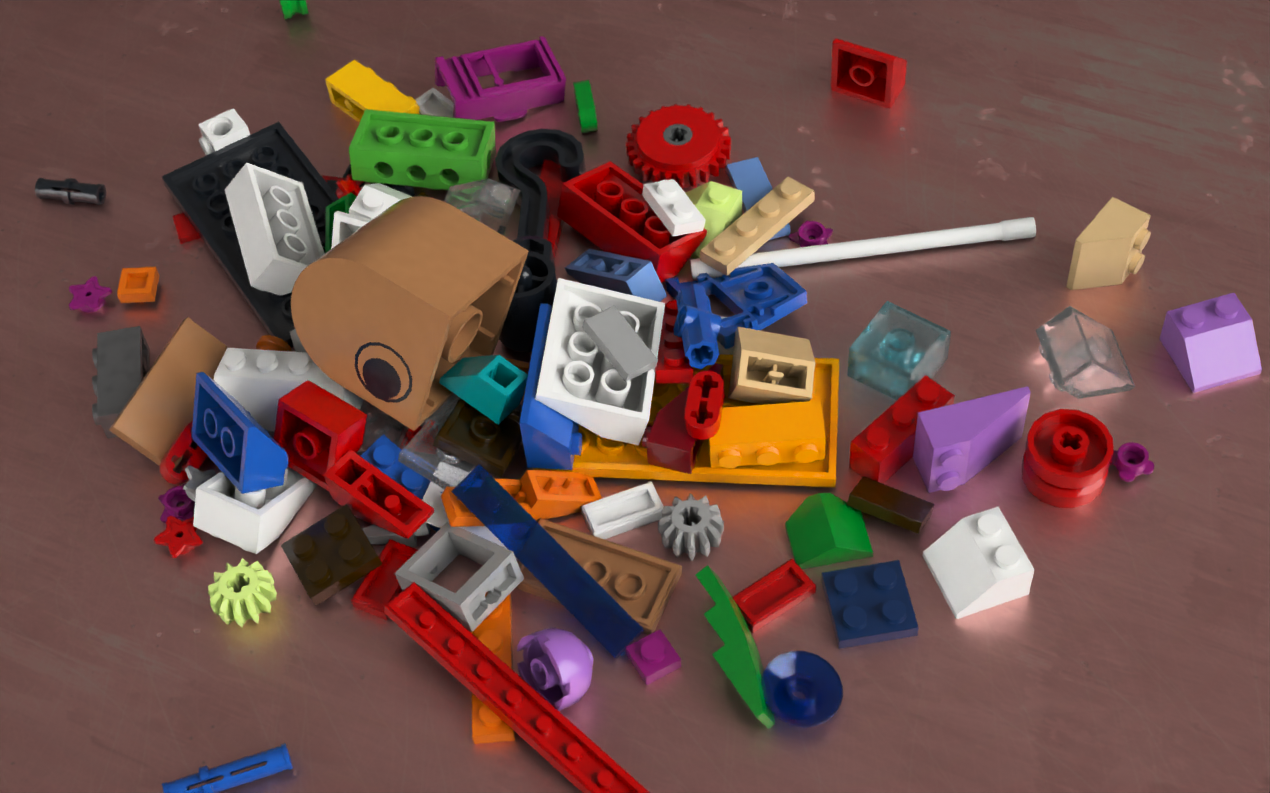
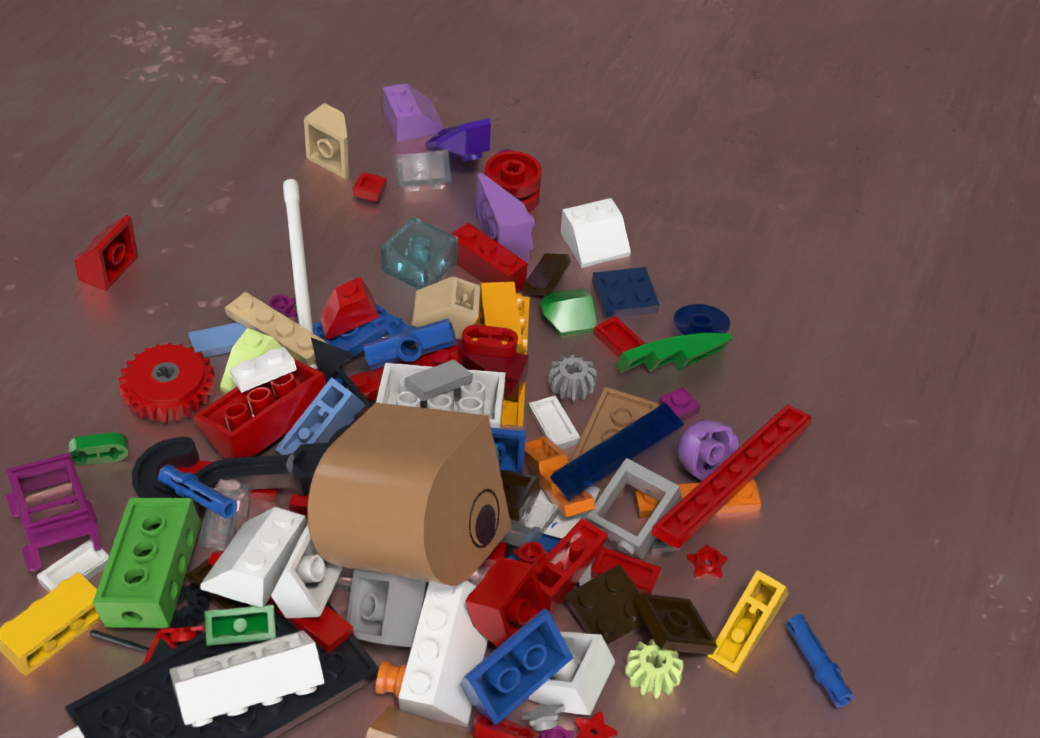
camera: 100 degrees left, 5 degrees down
none -> blue pin [158,464,238,519]
none -> black piece [311,337,372,410]
none -> red slope [320,276,380,340]
none -> red plate [353,172,387,202]
none -> dark purple wedge [425,118,491,162]
none -> red plate [513,542,555,575]
none -> dark brown tile [633,593,718,655]
none -> red plate [687,544,728,579]
none -> yellow slope [707,570,789,674]

